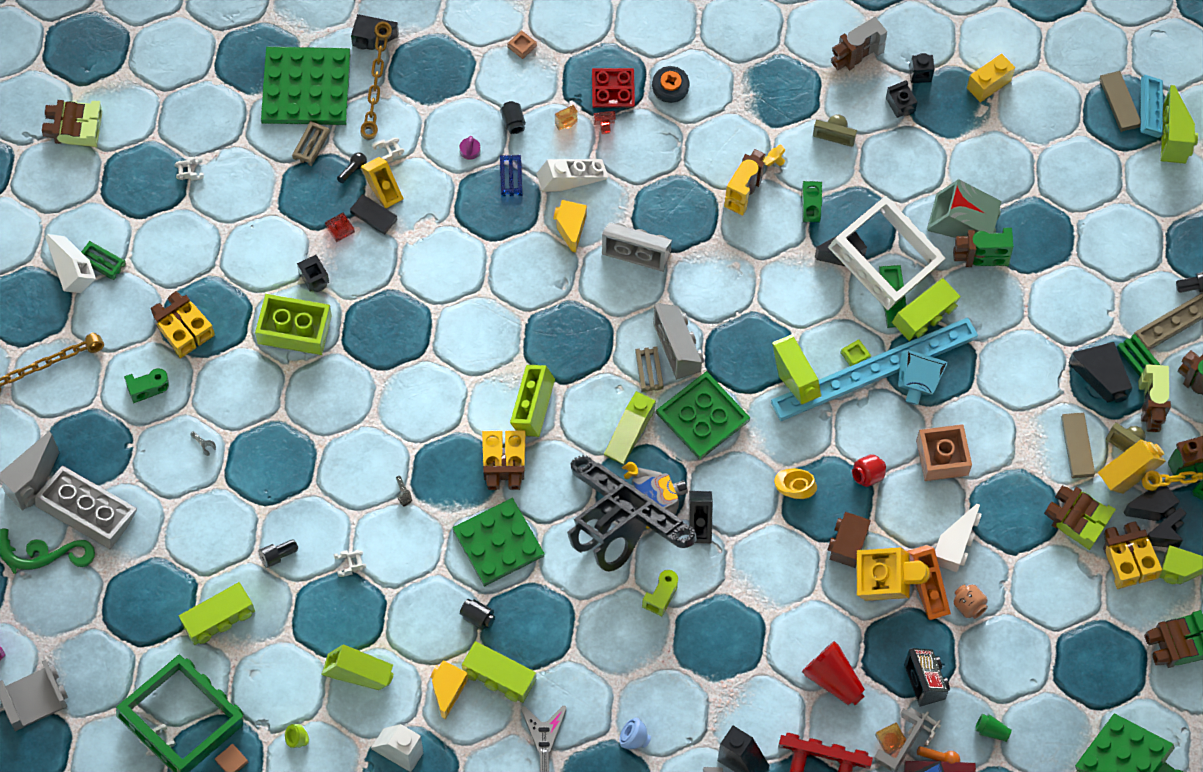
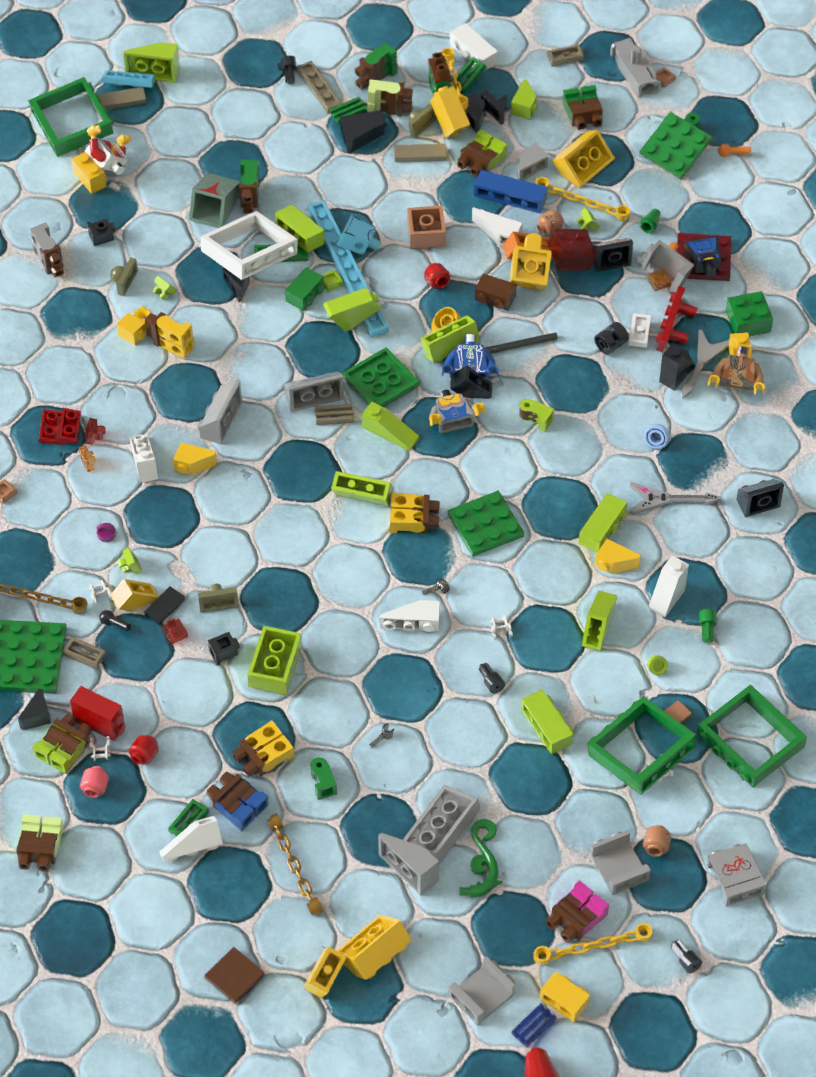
camera: 85 degrees left, 10 degrees down
black brick [459,599,495,630] -> none
black brick [500,101,526,134] -> none
clear blue tile [500,155,523,197] -> none
black piece [567,455,697,572] -> none
black wheel [652,66,690,103] -> none
green leg [801,181,822,223] -> none
red cone [802,641,865,705] -> none
black brick [909,53,935,83] -> none
yellow hips [1103,521,1162,589] -> none
none -> black slope [18,688,51,730]
none -> green window [28,77,114,157]
none -> hips [32,714,92,774]
none -> red brick [70,686,126,741]
none -> coral head [80,766,109,798]
none -> torso [85,125,131,175]
none -> yellow brick [117,313,146,345]
none -> lime tile [117,547,142,574]
none -> red head [129,735,159,765]
none -> lime tile [153,276,177,300]
none -> olive tile [198,583,239,613]
none -> hips [207,771,269,831]
none -> green brick [285,267,325,311]
none -> white slope [380,600,440,632]
none -> lime brick [420,315,480,363]
none -> blue torso [441,334,499,378]
none -> blue brick [474,170,548,214]
none -> pearl dark grey bar [484,332,558,354]
none -> light grey slope [517,143,548,180]
none -> yellow piece [535,177,630,221]
none -> clear red brick [548,229,597,270]
none -> yellow slope [552,129,615,188]
none -> lime tile [577,208,600,232]
none -> black wheel [594,322,629,355]
none -> white plate [629,313,651,348]
none -> nougat head [643,825,672,857]

